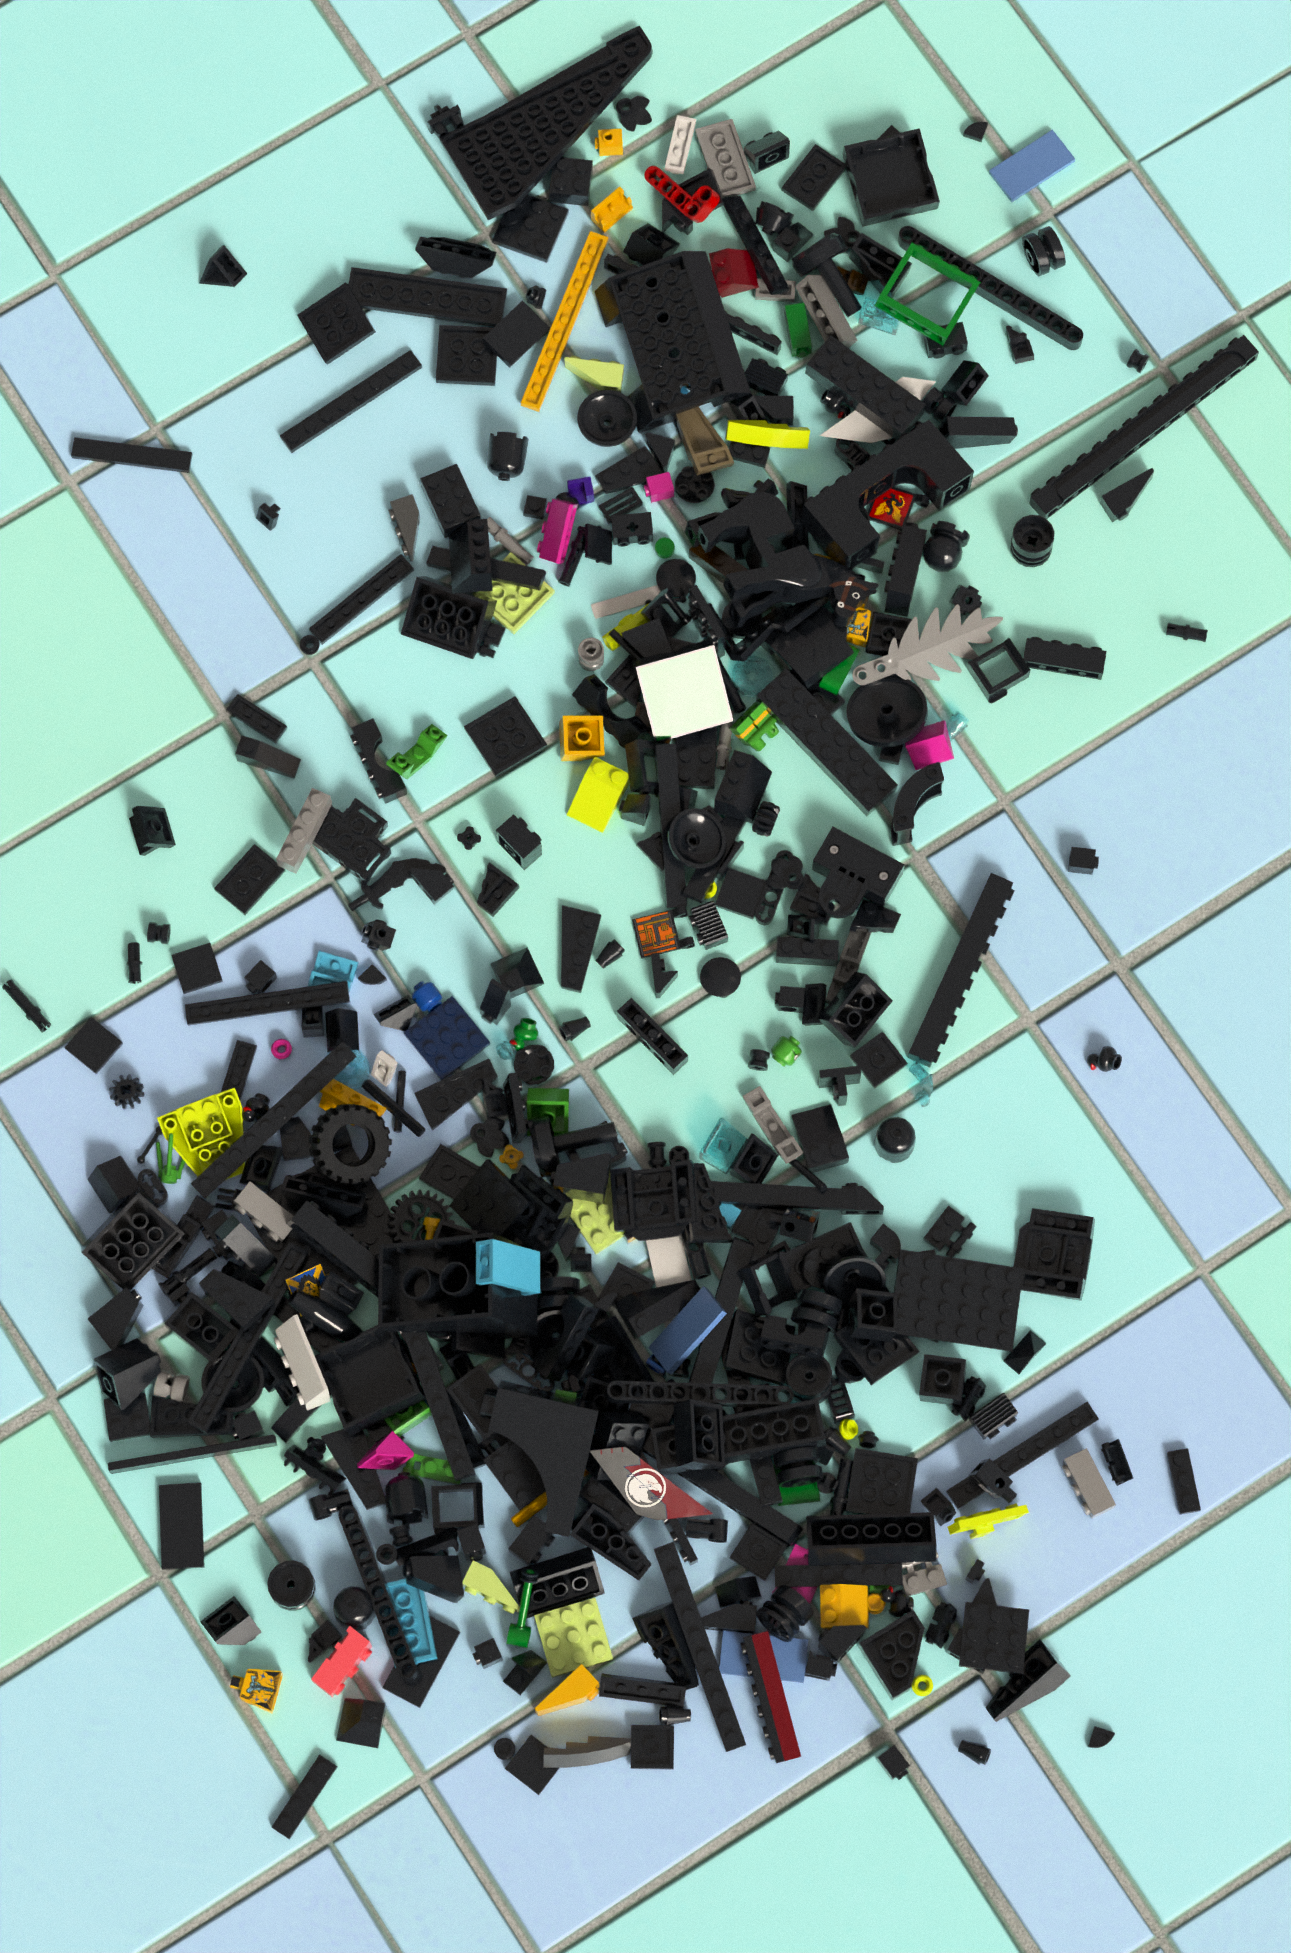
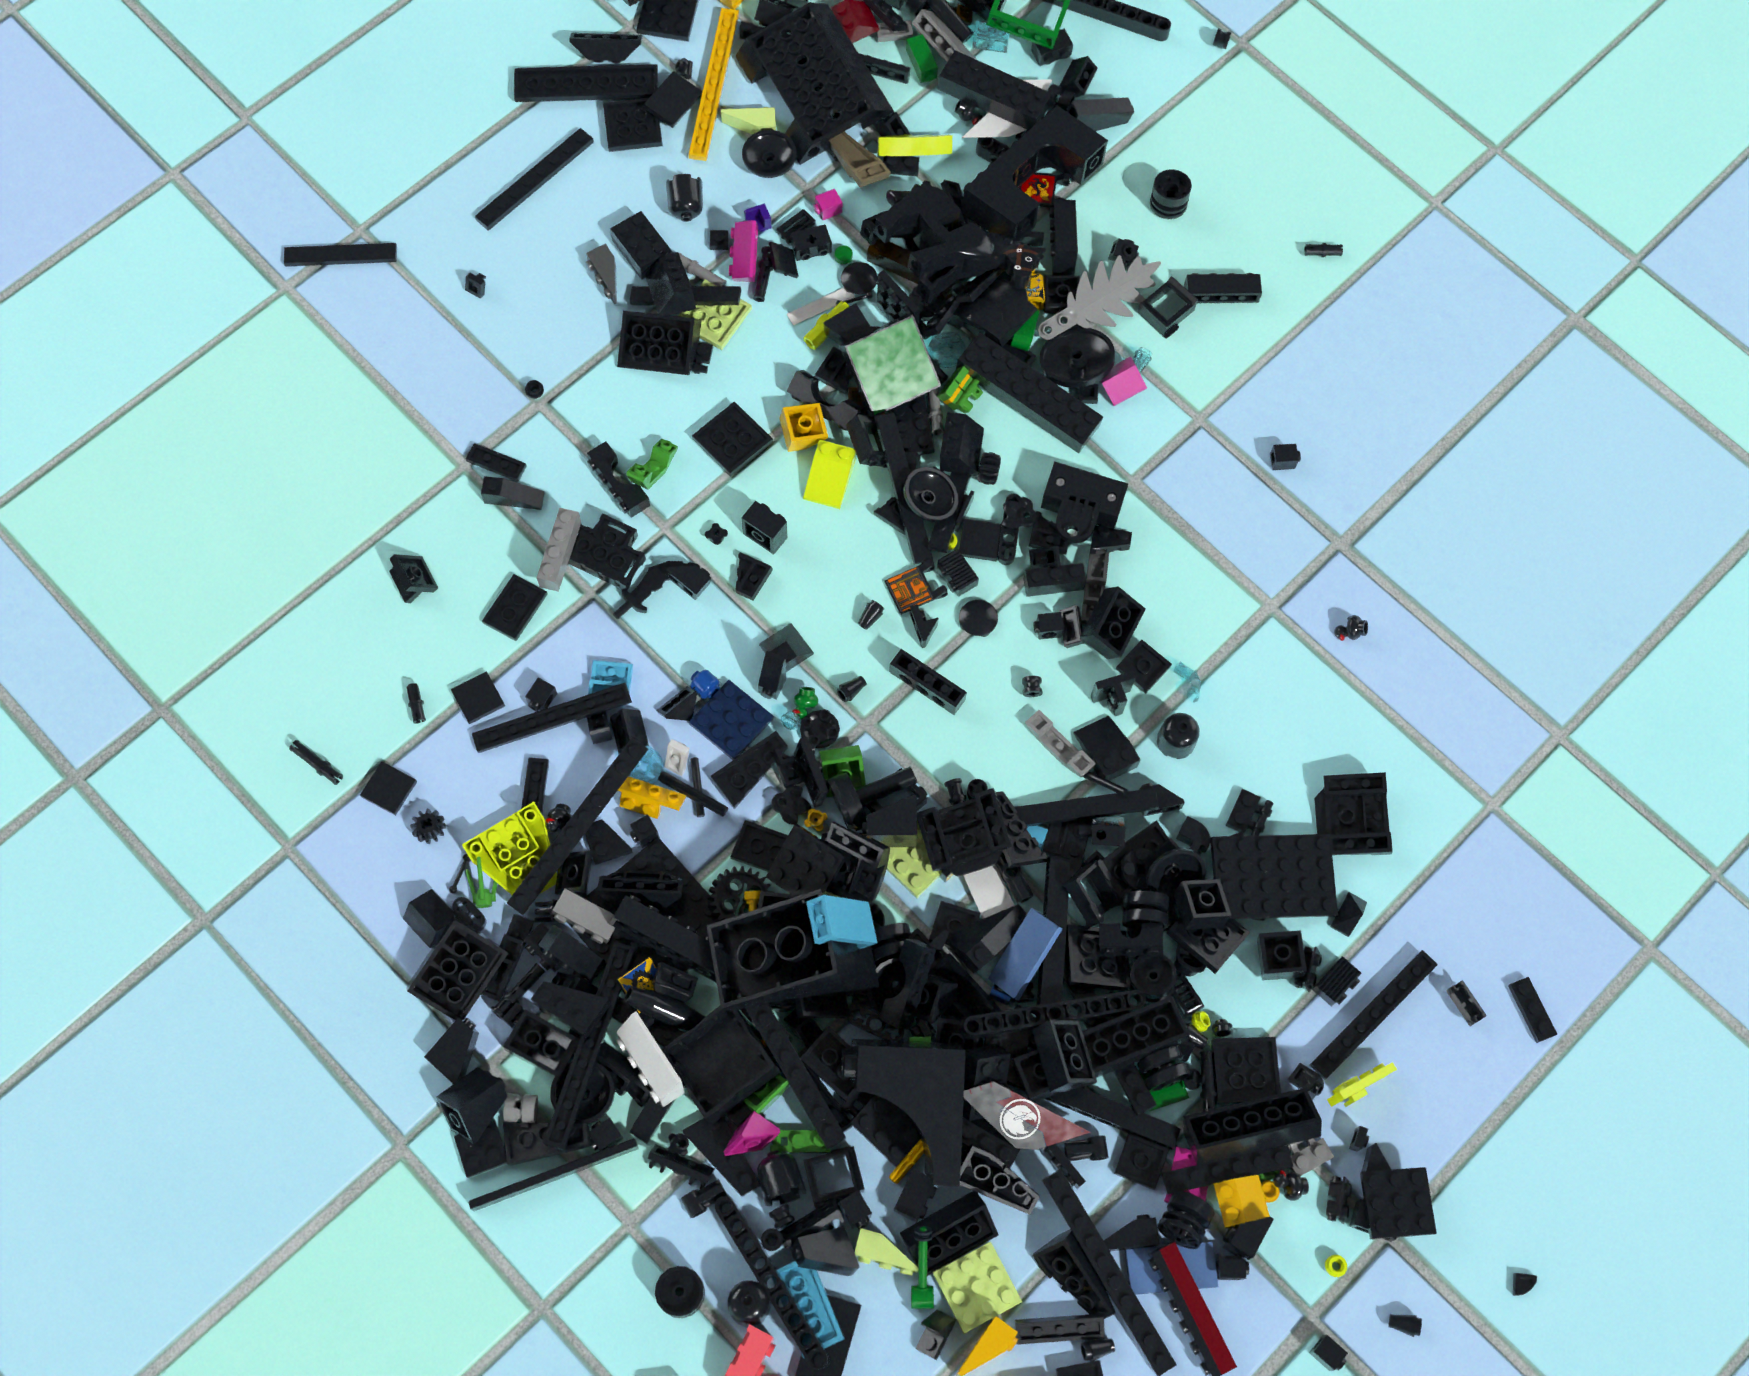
camera: 15 degrees left, 5 degrees down
black wheel [147,922,171,944] -> none
black tile [159,1483,205,1570] -> none
black slope [199,245,247,287] -> none
black slope [200,1596,261,1645] -> none
dark pink plate [271,1039,292,1059] -> none
black plate [297,282,376,365] -> none
black slope [308,1620,342,1663] -> none
black tile [309,554,414,645] -> none
black tyre [309,1104,392,1184] -> none
black tile [358,964,387,985] -> none
black brick [361,919,396,951] -> none
black brick [472,1638,503,1669] -> none
black slope [558,1224,581,1261] -> none
black wing [561,905,602,993] -> none
black tile [570,1247,592,1272] -> none
light grey wheel [578,637,604,671] -> none
black wing [595,446,664,494] -> none
black bar [609,629,644,660] -> none
black slope [619,794,651,826] -> none
black plate [640,588,692,637] -> none
black slope [645,432,675,473] -> none
black dish [675,466,715,503] -> none
clear light blue slope [699,1117,748,1174] -> none
black slope [715,1576,761,1608] -> none
black slope [730,1133,778,1184] -> none
black brick [745,358,788,396] -> none
black slope [754,396,794,426] -> none
bright green head [771,1036,802,1067] -> none
black brick [858,1610,925,1701] -> none
black fence [891,762,944,846] -> none
black brick [908,873,1015,1068] -> none
black tile [923,521,970,572] -> none
black torso [968,1458,1017,1503] -> none
black wedge [986,1639,1071,1722] -> none
black slope [1006,325,1034,364] -> none
black brick [1029,335,1259,519] -> none
light grey brick [1062,1448,1116,1519] -> none
black slope [1100,468,1154,522] -> none

